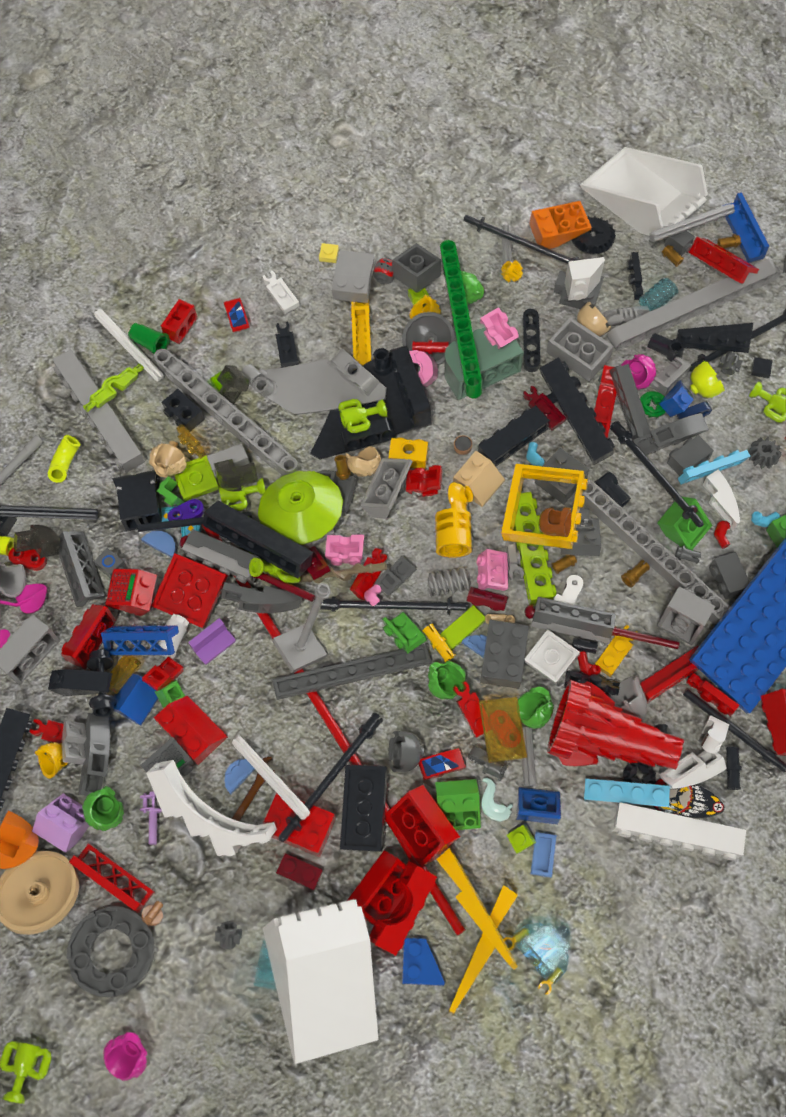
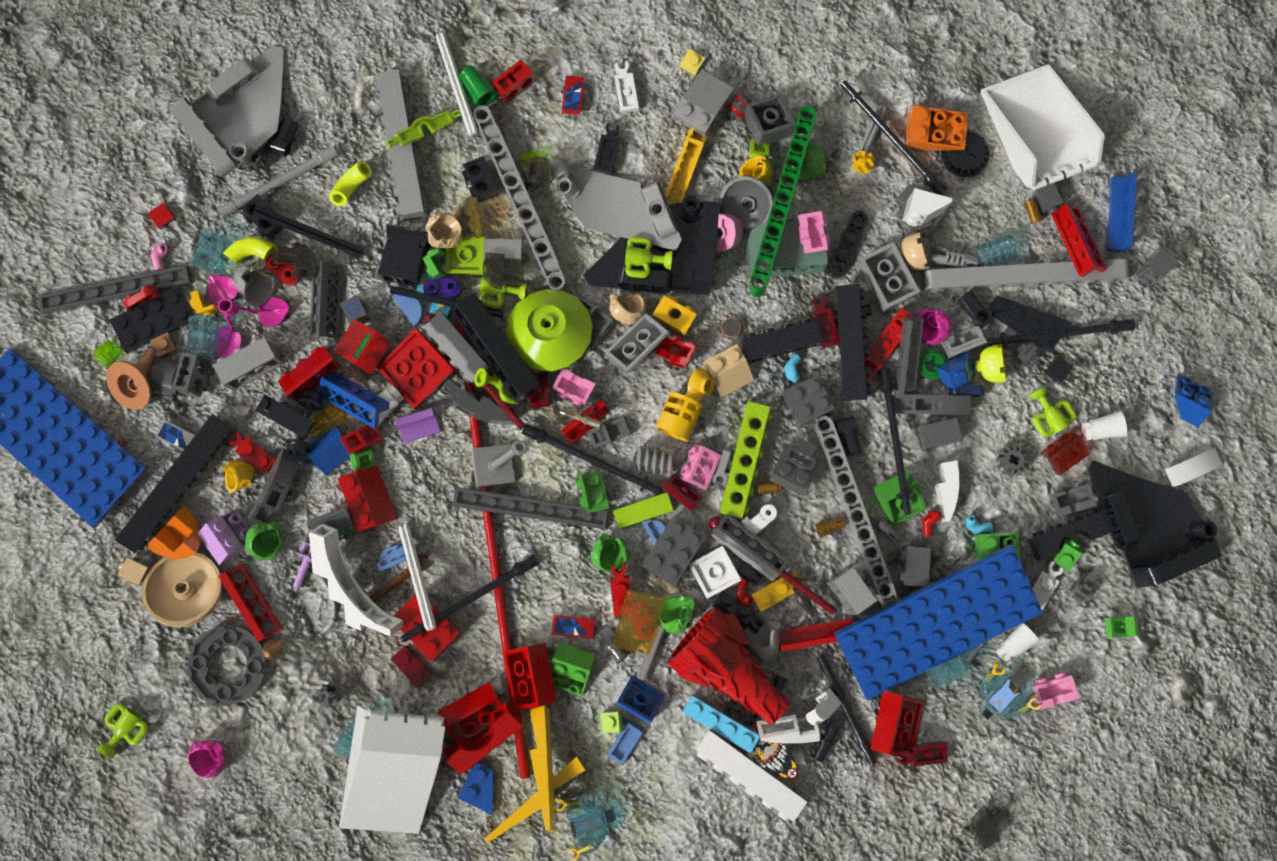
camera: 20 degrees right, 15 degrees up
light grey slope [62,720,87,765] -> none
pearl gold pin [334,455,351,480] -> none
black plate [340,765,387,852] -> none
bright pink arm [364,585,381,606] -> none
dark grey cylinder [388,731,424,772] -> none
red pin [412,340,449,355] -> none
yellow pin [422,623,456,663] -> none
light aqua piece [481,778,513,822] -> none
tan arm [485,614,516,624] -> none
yellow window [501,464,588,549] -> none
dark orange helmet [539,507,572,537] -> none
black plate [626,252,643,300] -> none
light grey axle [650,204,735,242] -> none
medium azure plate [678,450,750,485] -> none
red plate [686,673,739,717] -> none
pearl gold pin [717,234,741,249] -> none

